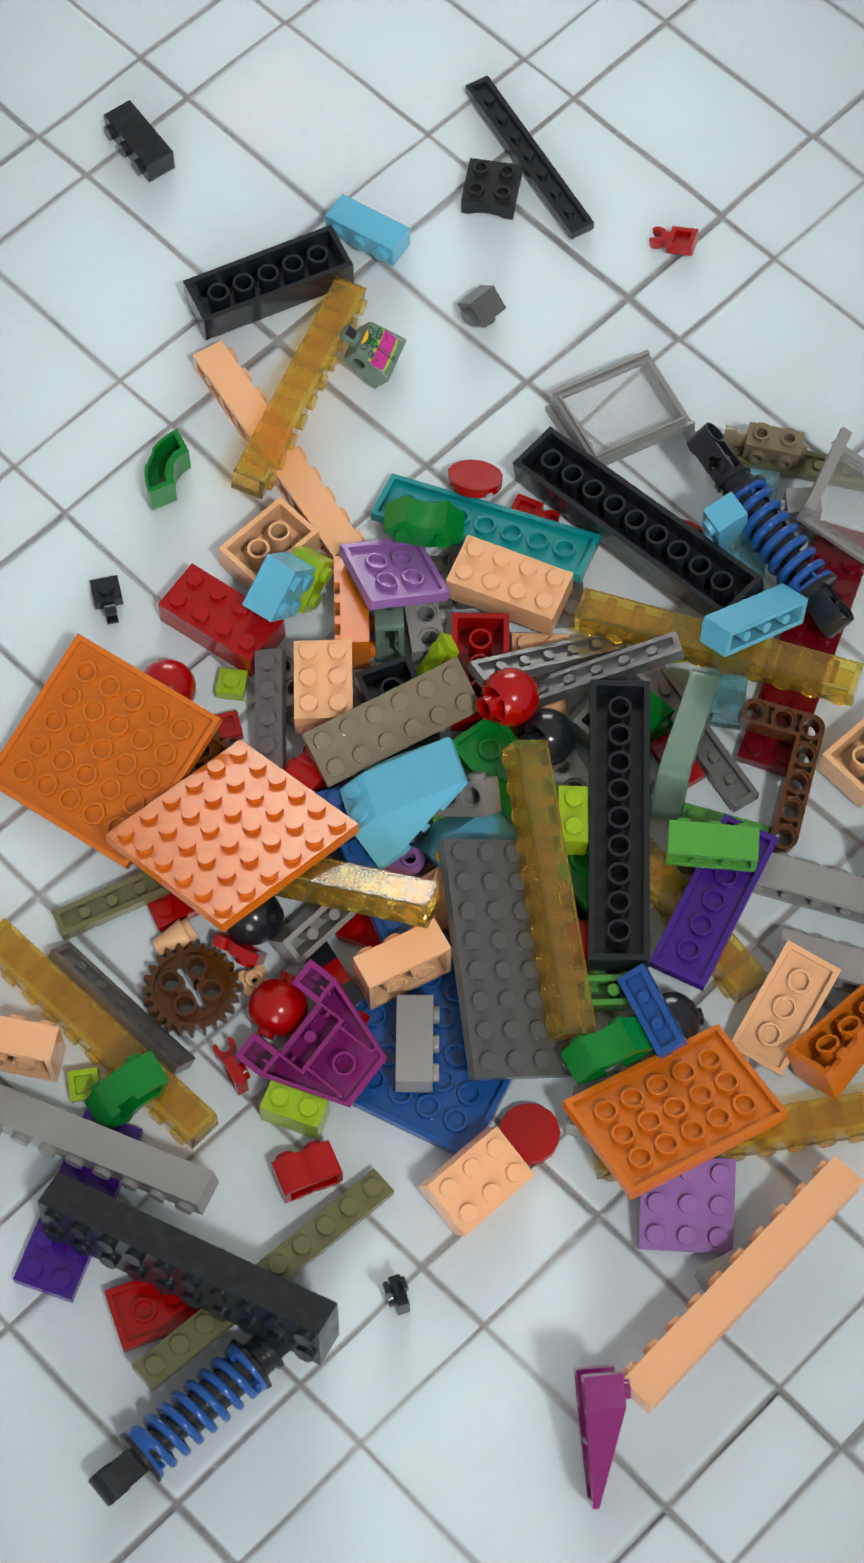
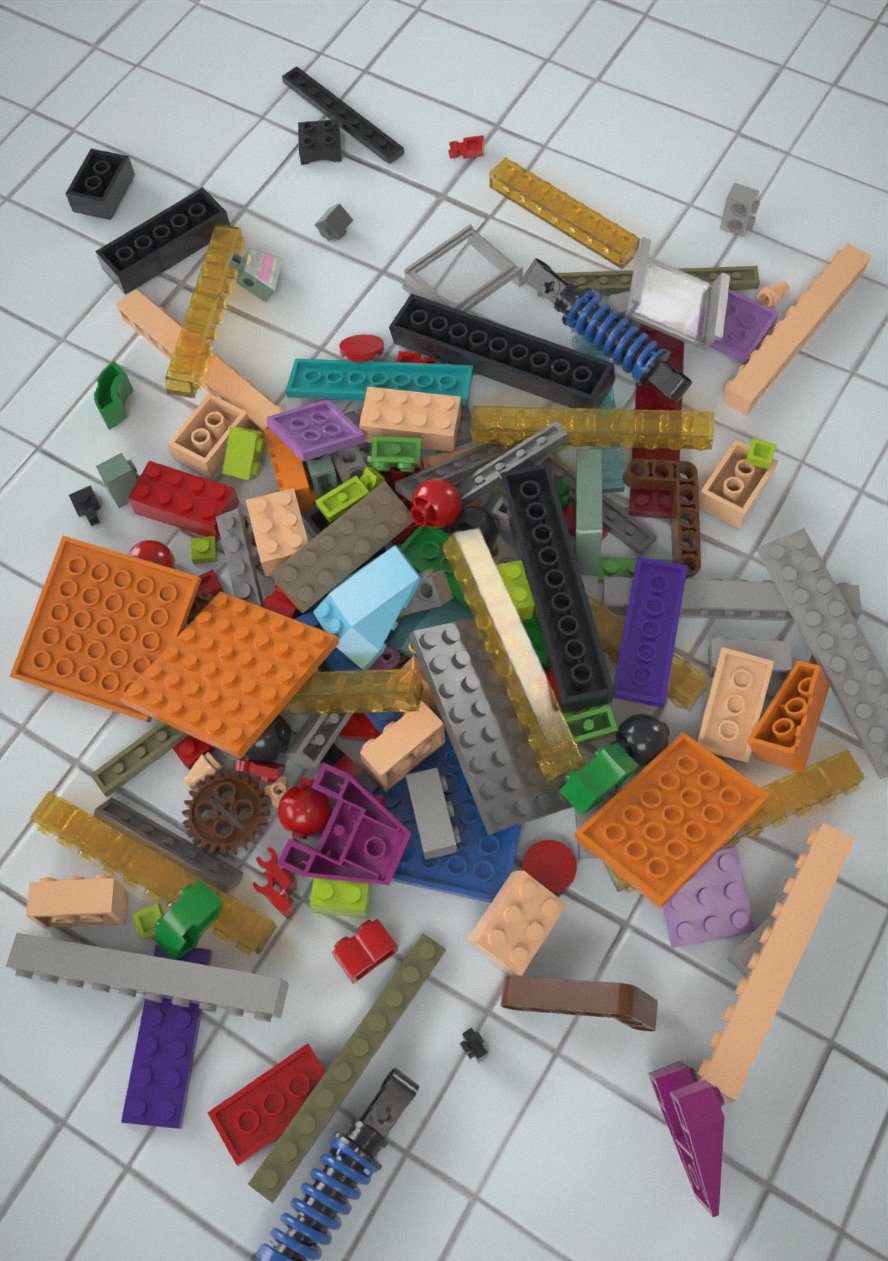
camera: 10 degrees left, 0 degrees up
black brick [38,1172,339,1365] -> none
black brick [103,100,175,182] -> none
medium azure brick [242,551,316,622] -> none
medium azure brick [325,194,410,266] -> none
green brick [383,494,465,548] -> none
blue plate [617,963,688,1059] -> none
bright green brick [665,818,760,872] -> none
medium azure brick [700,583,808,657] -> none
medium azure slope [701,491,748,552] -> none
dark tan brick [724,422,808,470] -> none
none -> black brick [65,148,135,220]
none -> sand green brick [96,453,140,508]
none -> red plate [252,871,295,920]
none -> lime plate [315,476,370,522]
none -> bright green bracket [367,436,422,472]
none -> clear yellow brick [489,157,640,269]
none -> reddish brown beam [500,976,658,1032]

